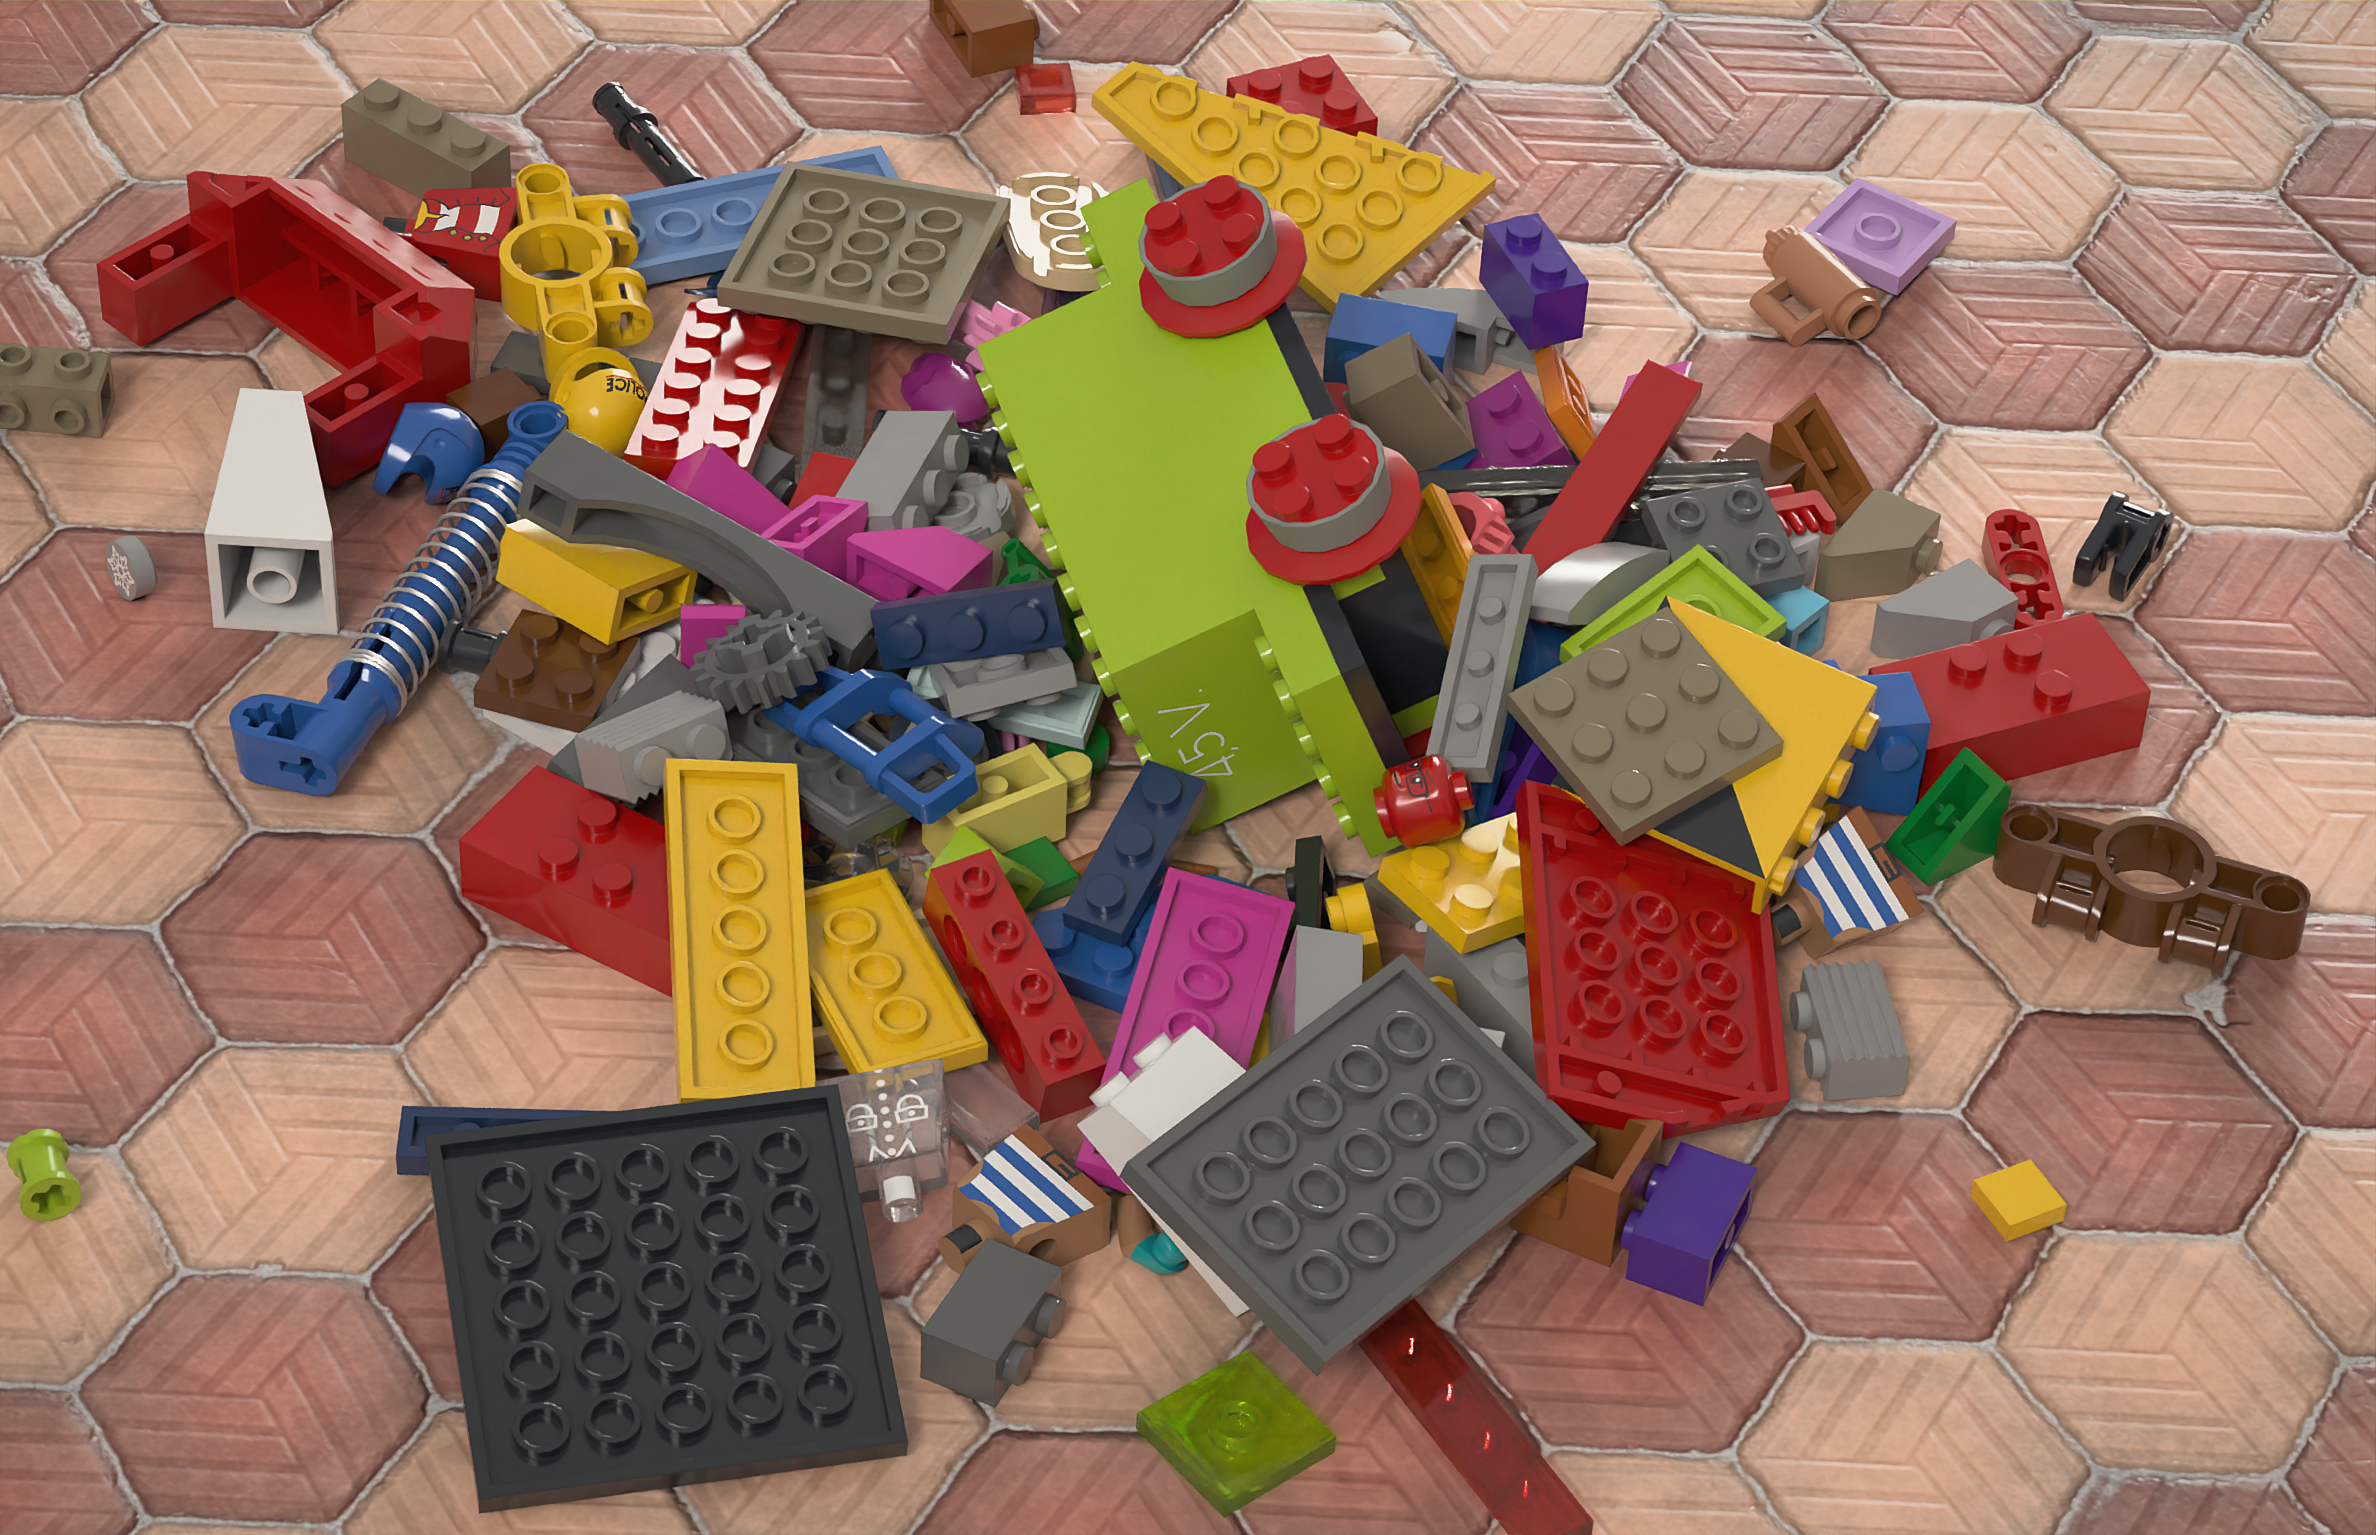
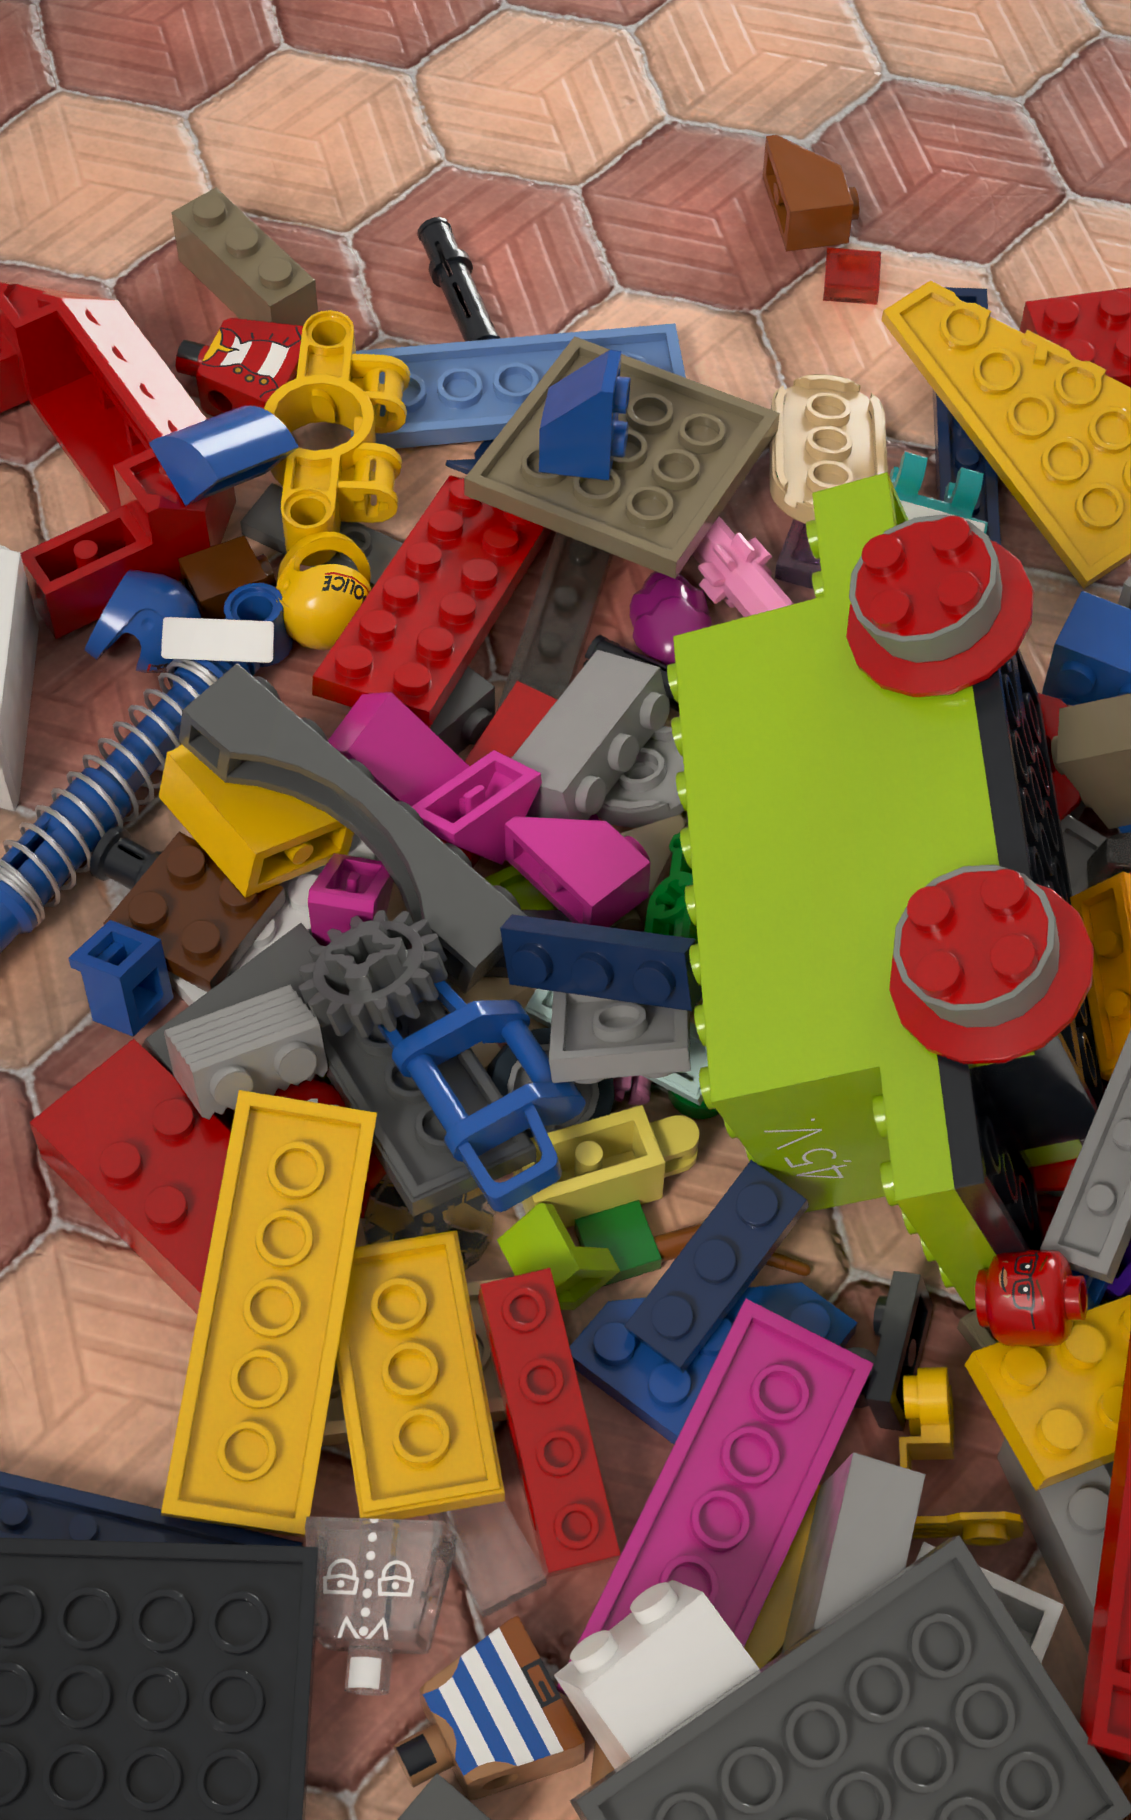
camera: 15 degrees right, 15 degrees up
none -> blue brick [68,920,174,1037]
none -> blue brick [149,406,299,506]
none -> white sticker [161,617,274,663]
none -> blue slope [539,350,631,481]

